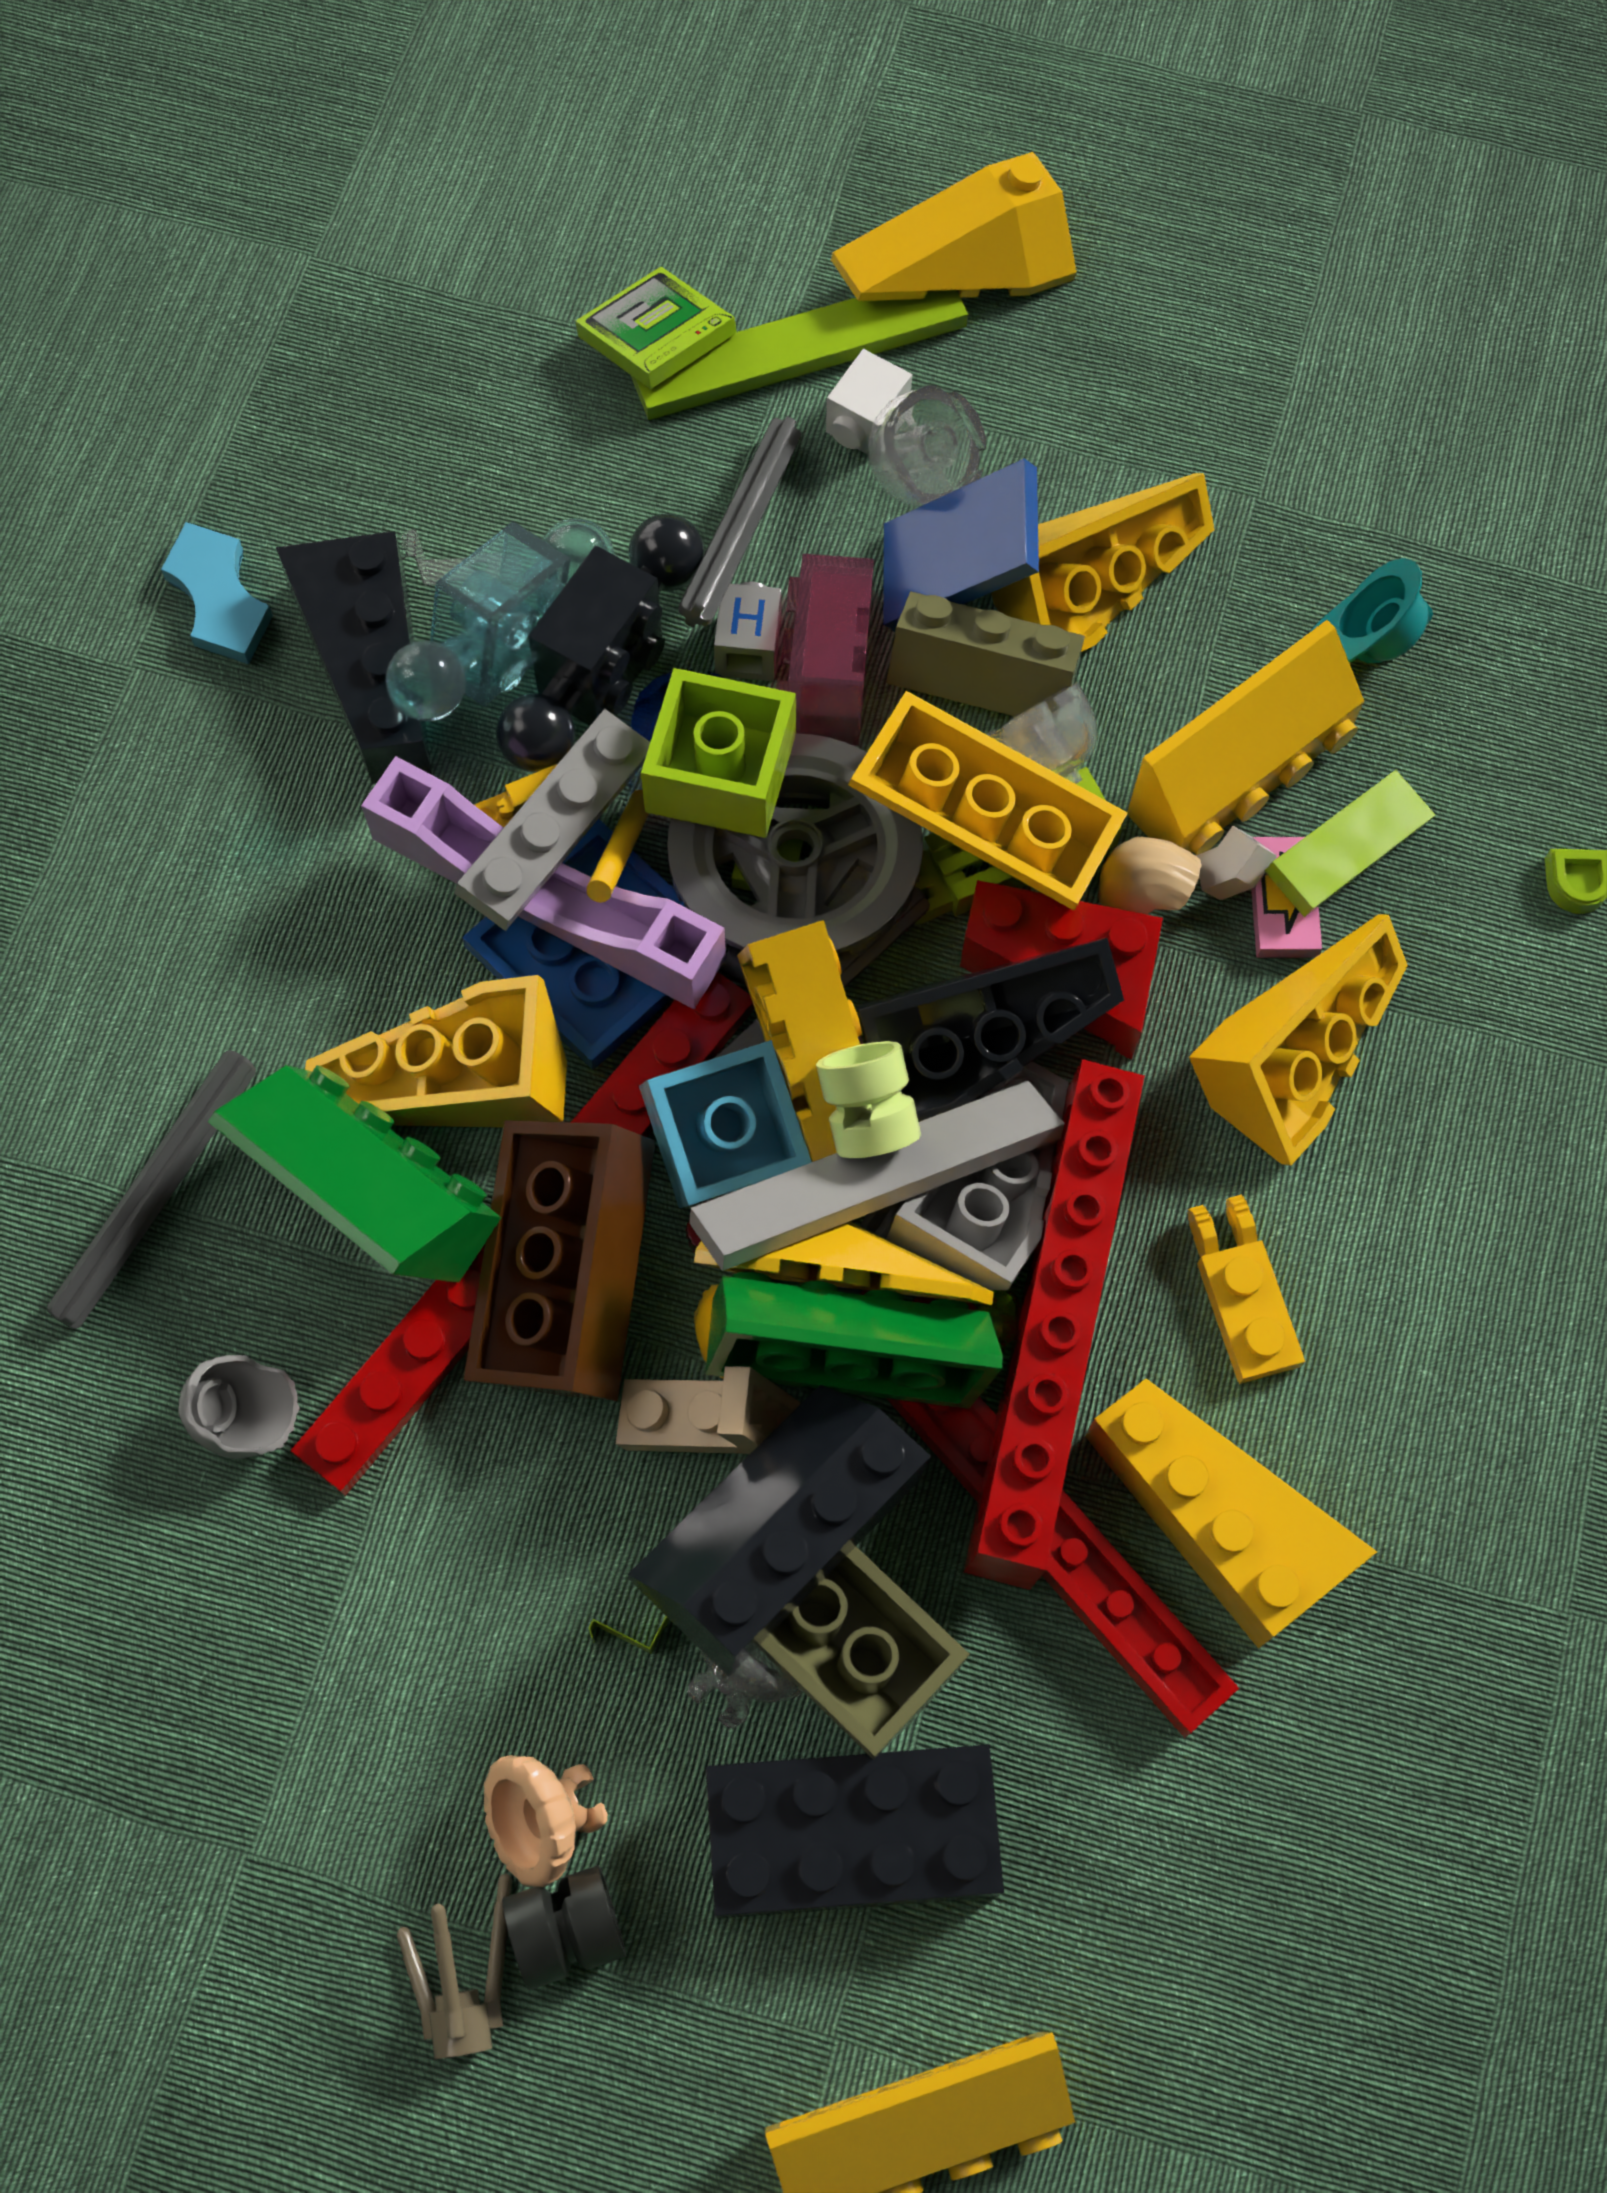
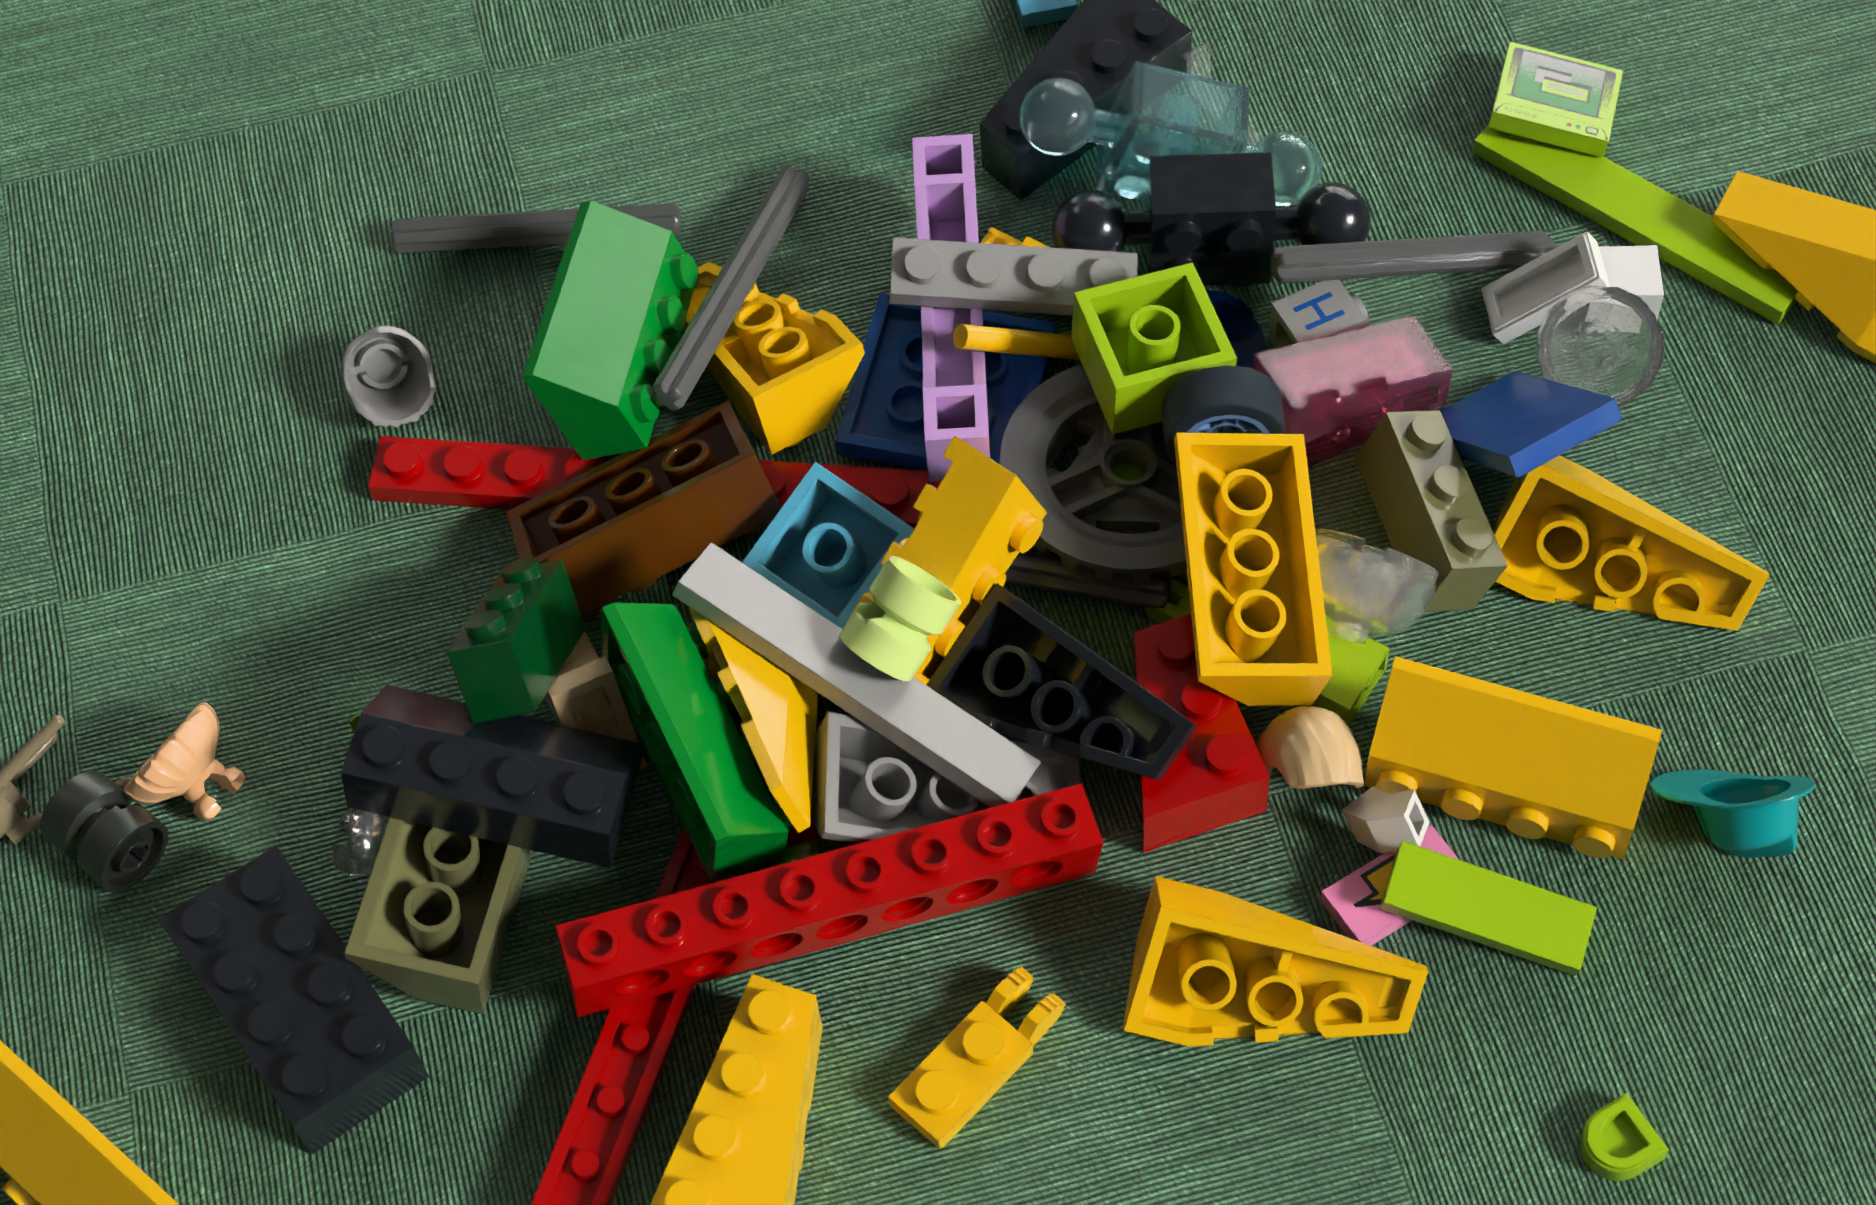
camera: 65 degrees right, 10 degrees down
none -> dark green brick [447,558,586,724]
none -> dark grey axle [652,166,810,411]
none -> black wheel [1161,365,1286,464]
none -> white tile [1481,231,1610,344]

